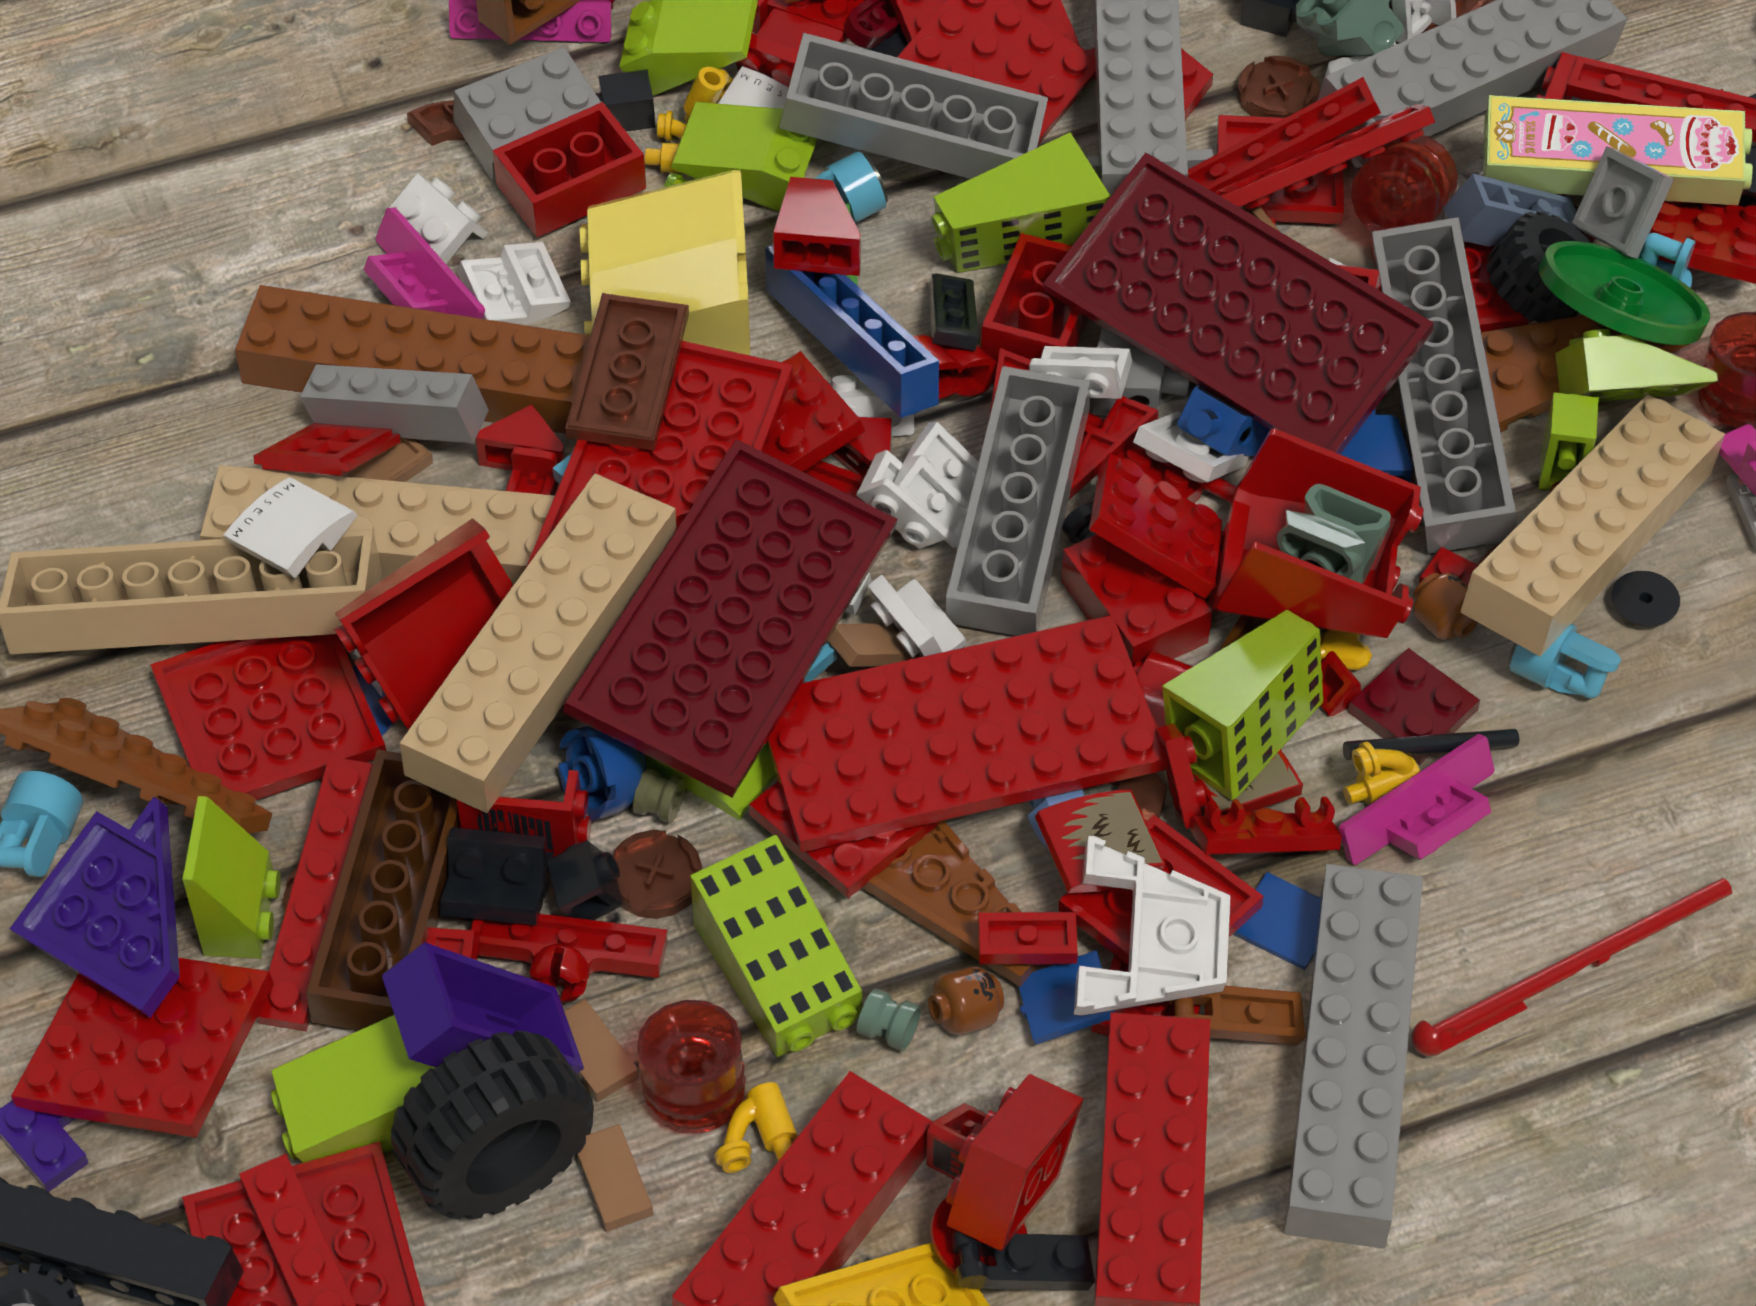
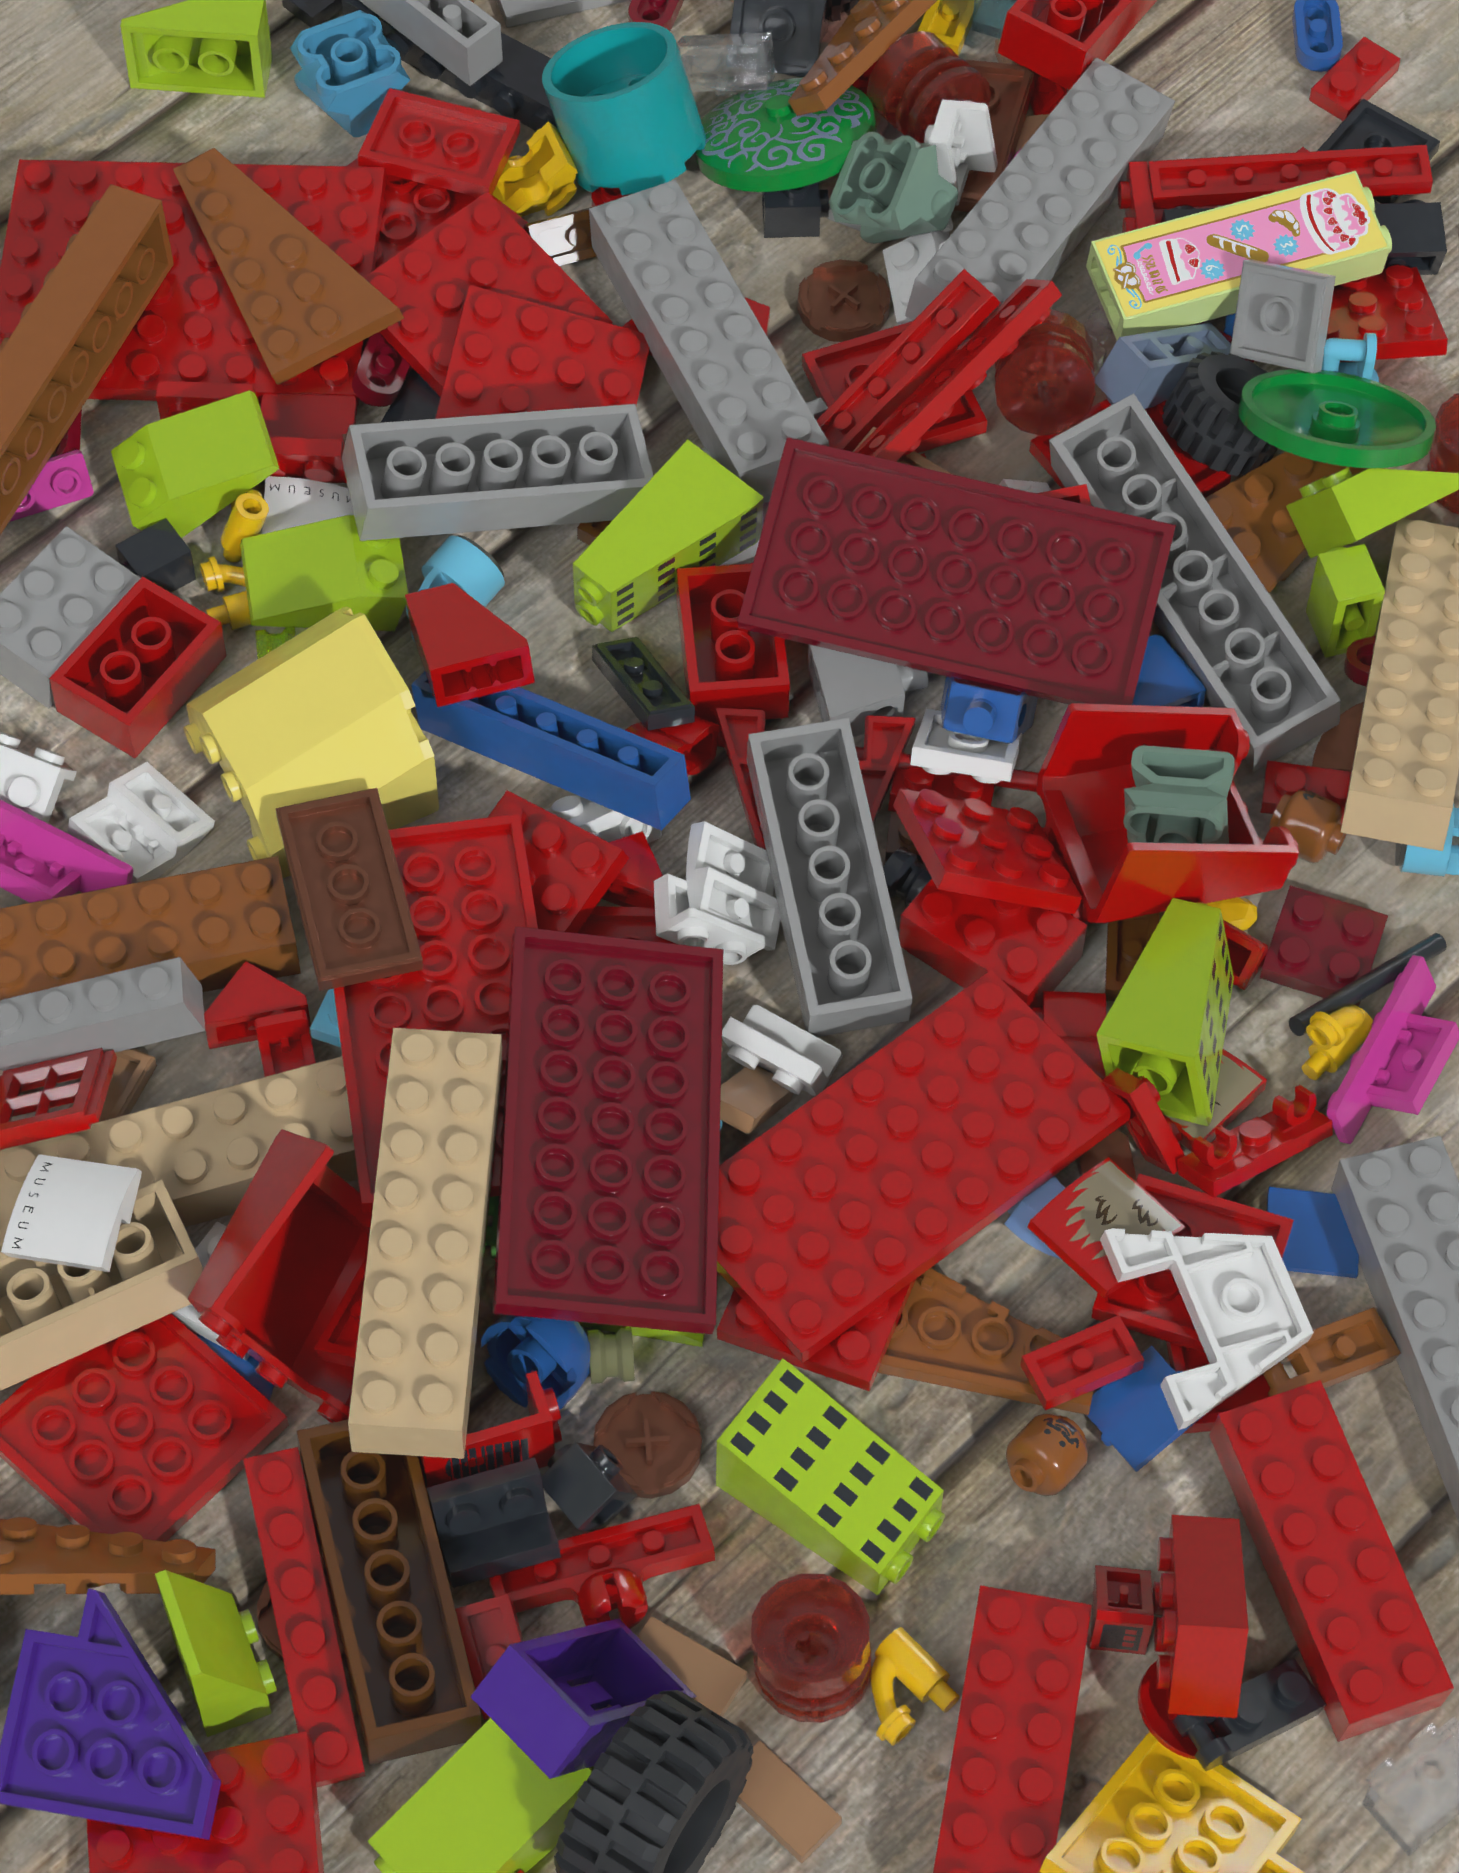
camera: 25 degrees left, 5 degrees up
sand green wheel [857,988,921,1052] -> none
white bracket [1029,346,1132,399] -> none

